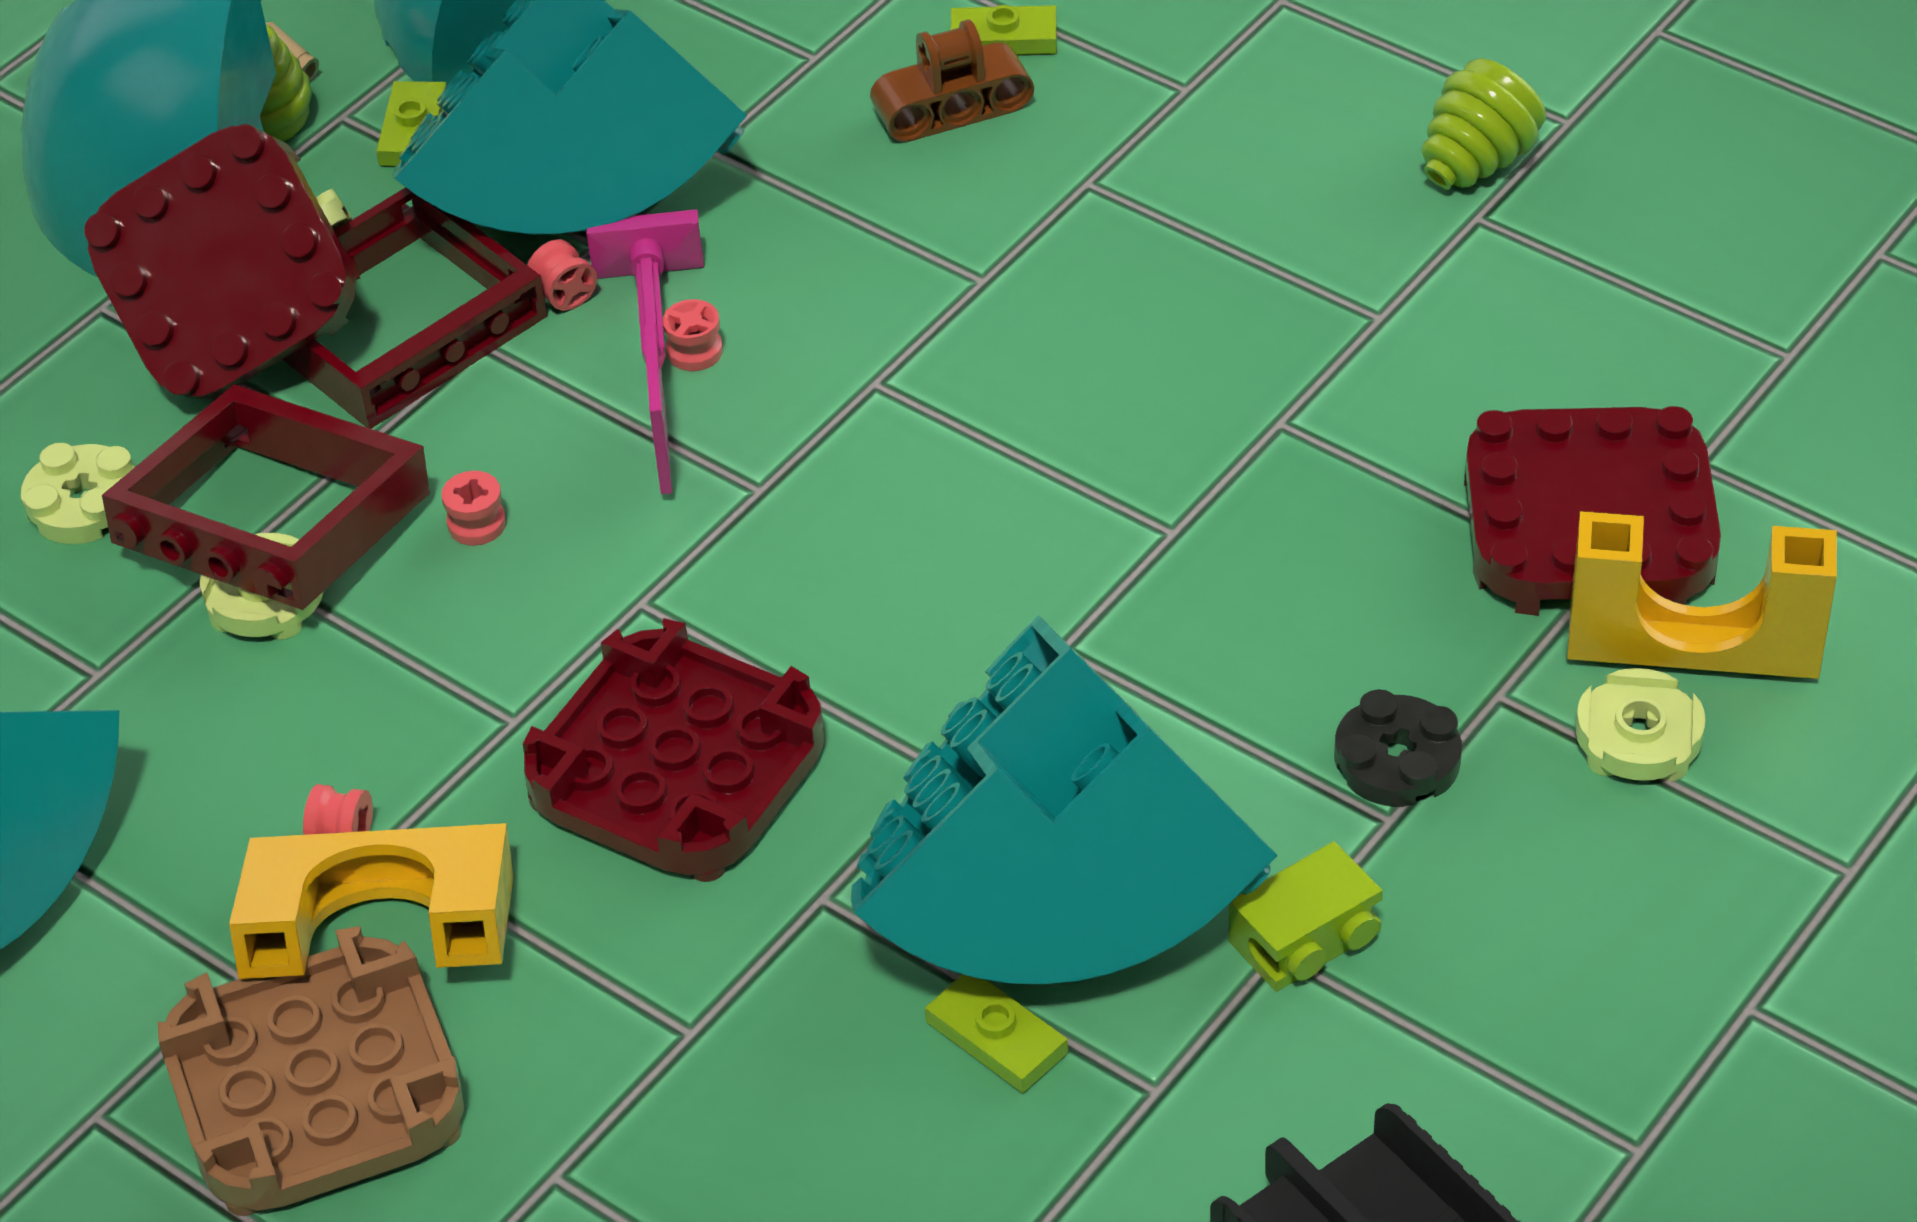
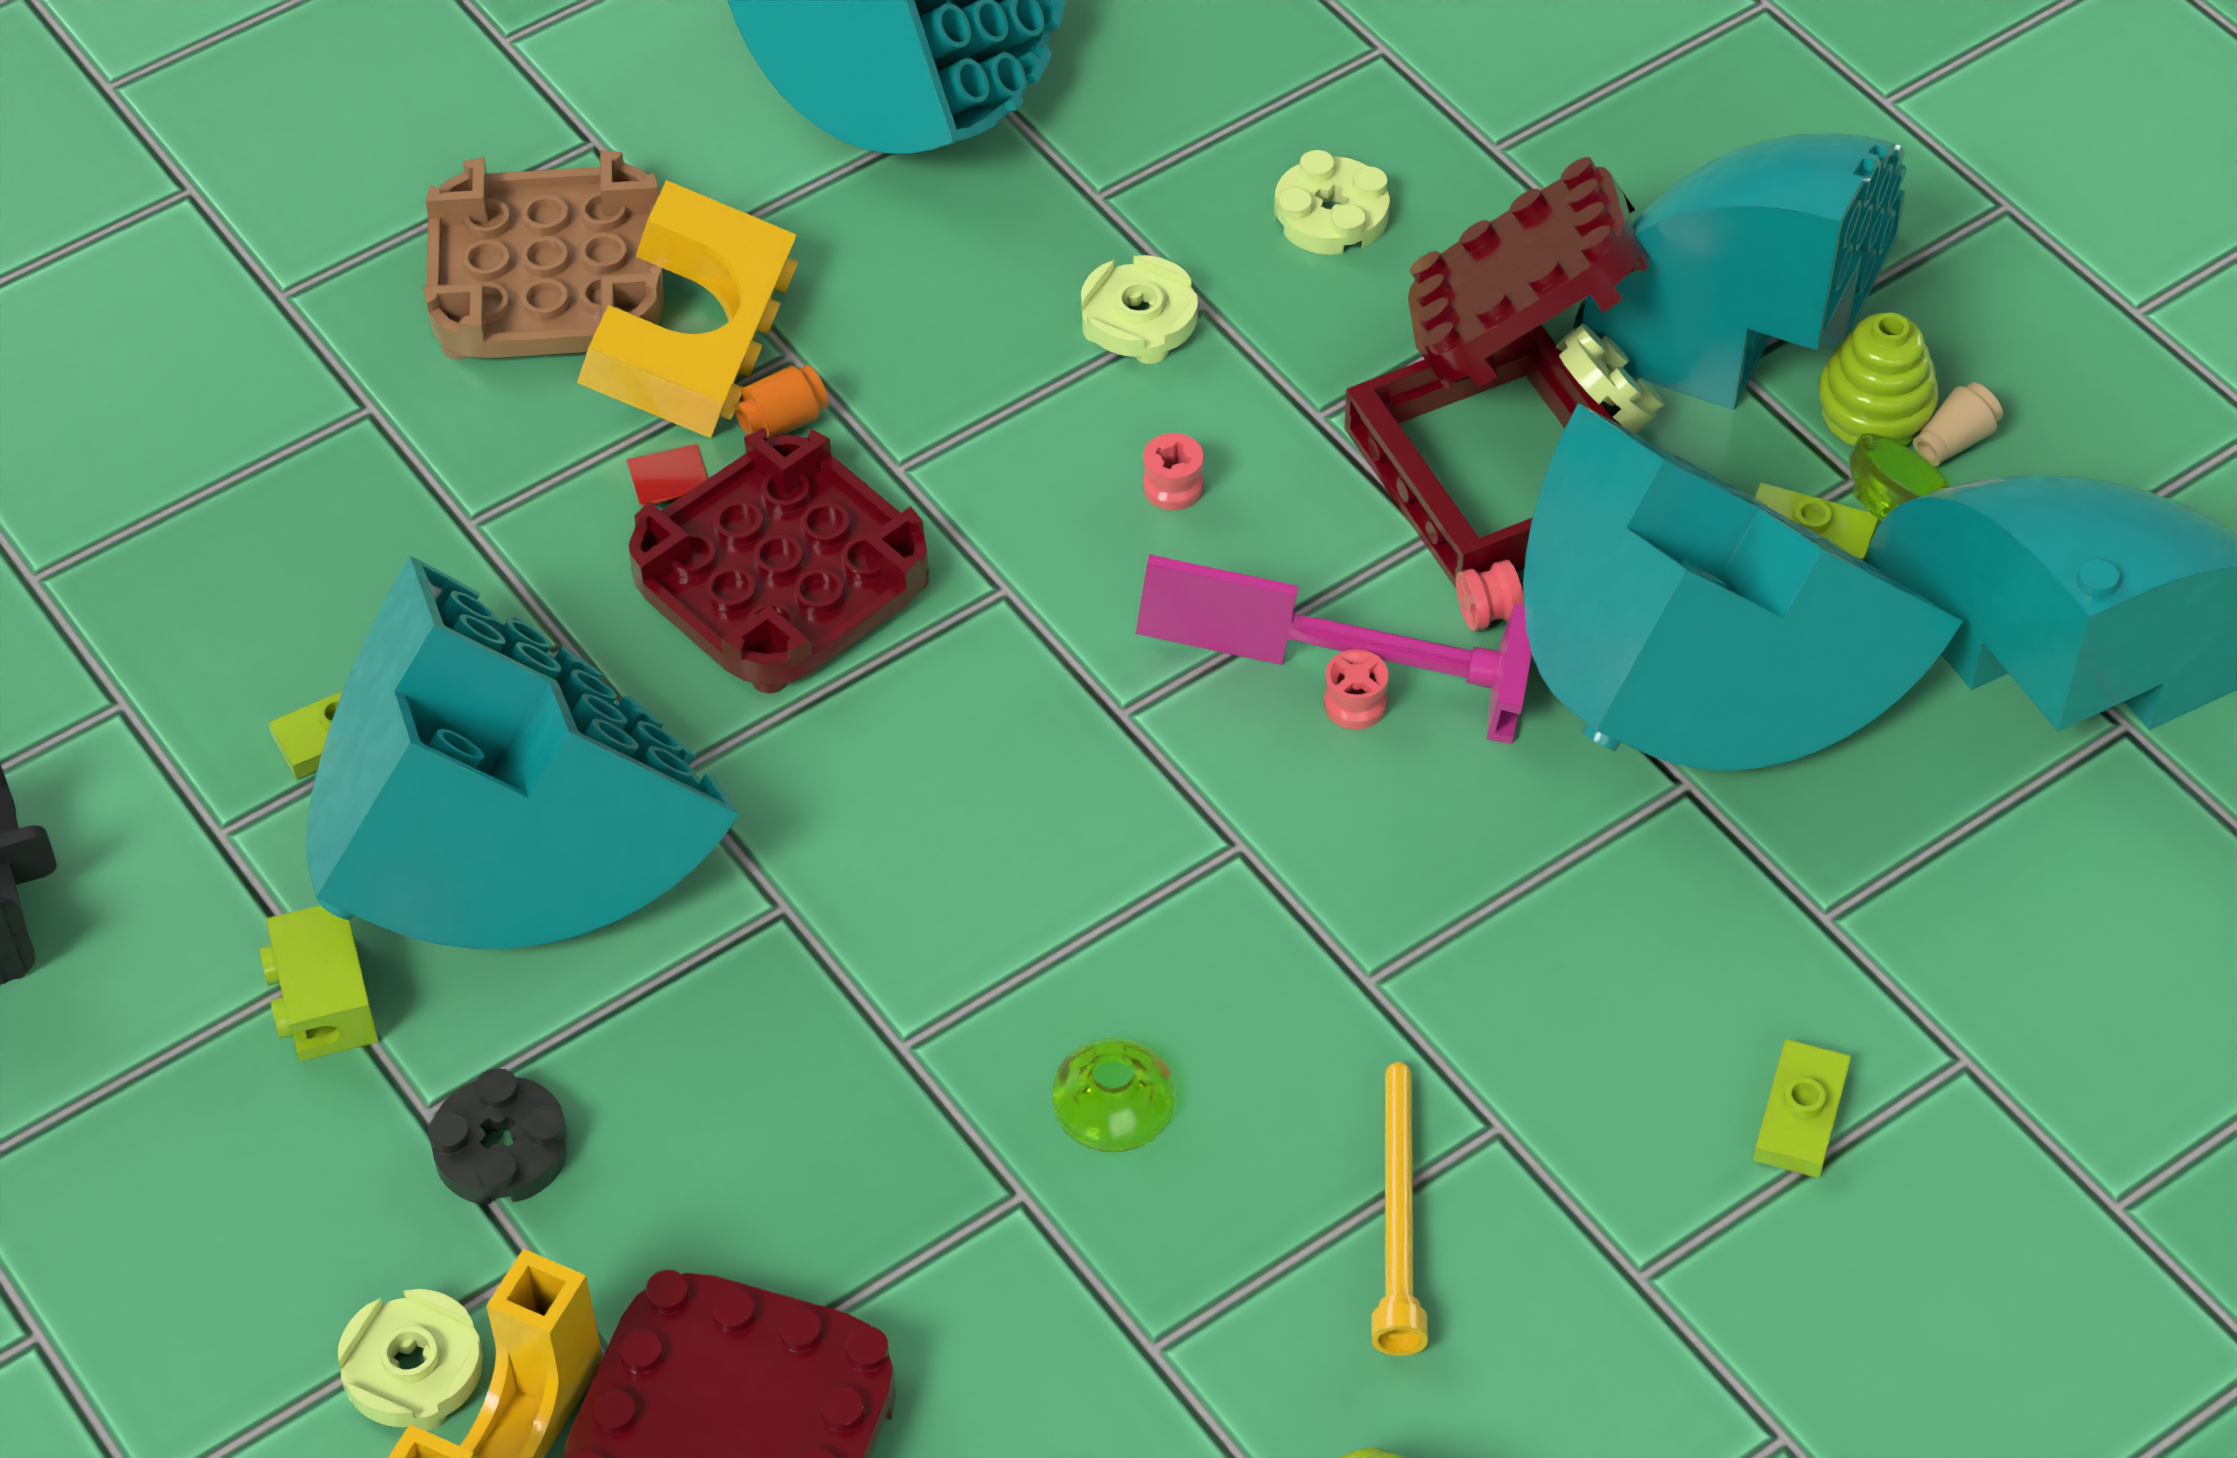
camera: 105 degrees right, 5 degrees up
dark red window [102,384,430,610] -> none
coral wheel [303,784,373,835] -> none
dark orange piece [870,19,1035,142] -> none
none -> red sticker [626,444,707,506]
none -> orange brick [735,365,829,437]
none -> clear neon green piece [1052,1037,1175,1152]
none -> yellow piece [1371,1062,1428,1356]
none -> clear neon green piece [1849,433,1951,521]

